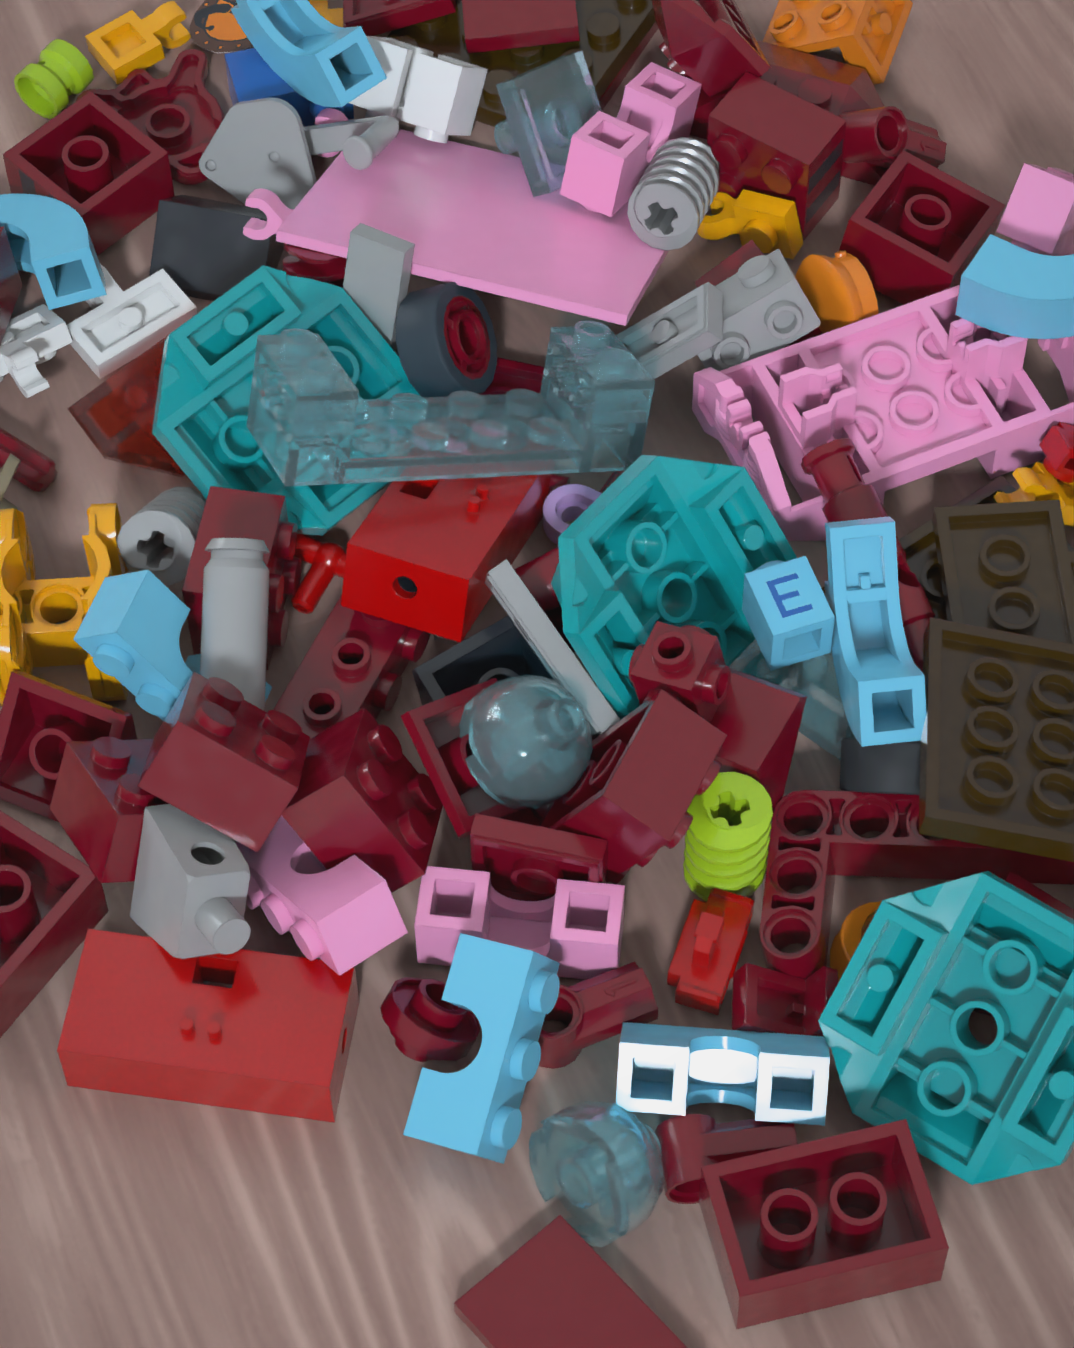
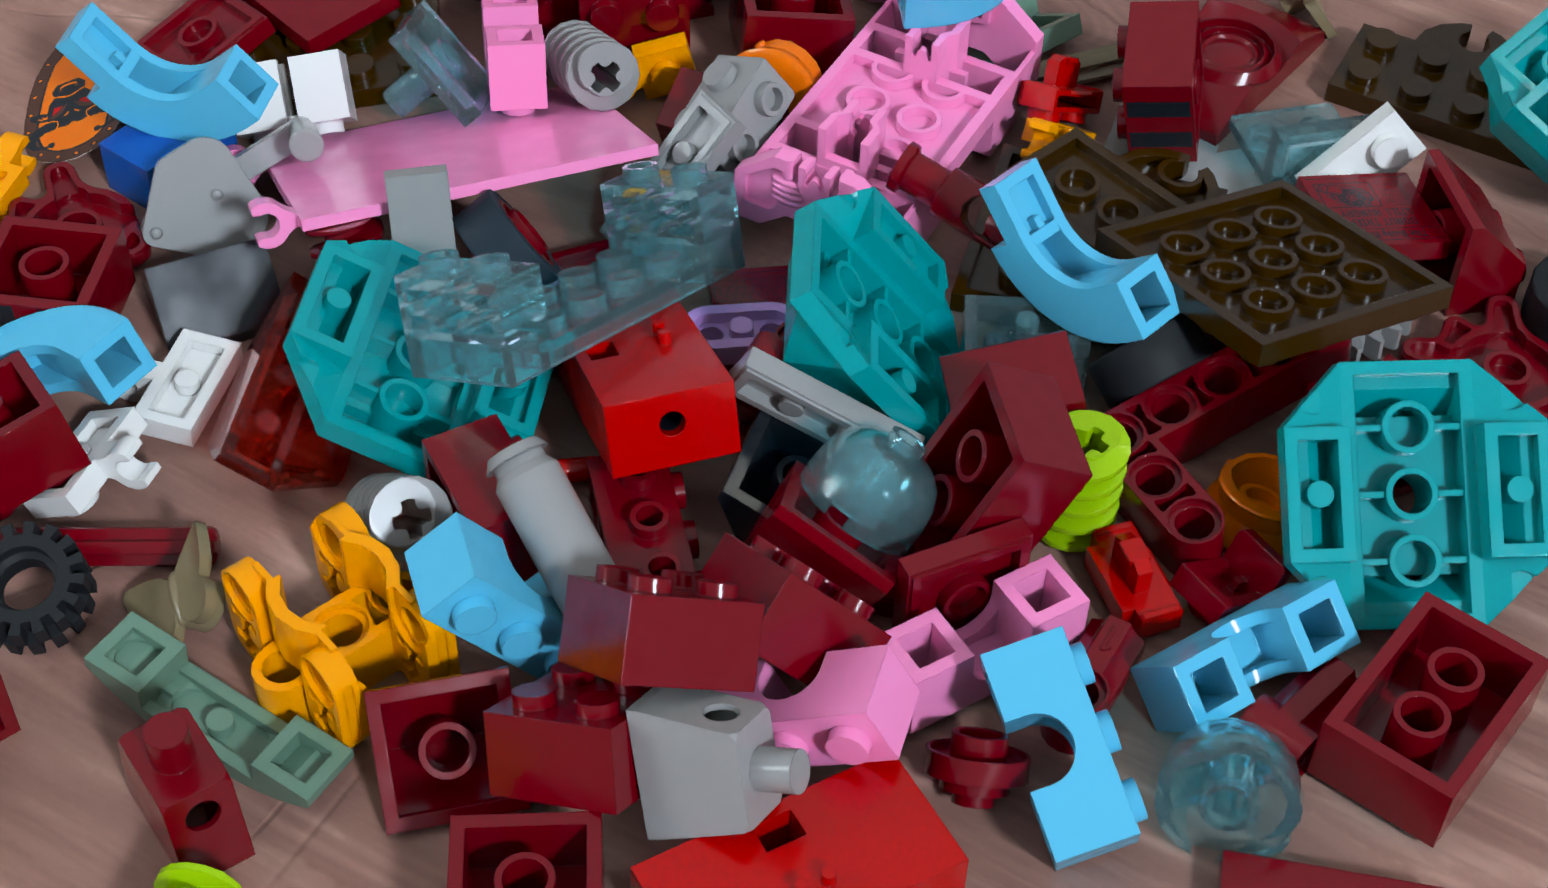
camera: 40 degrees left, 10 degrees down
dark red brick [629,621,731,723] -> none
medium azure brick [742,556,835,671] -> none

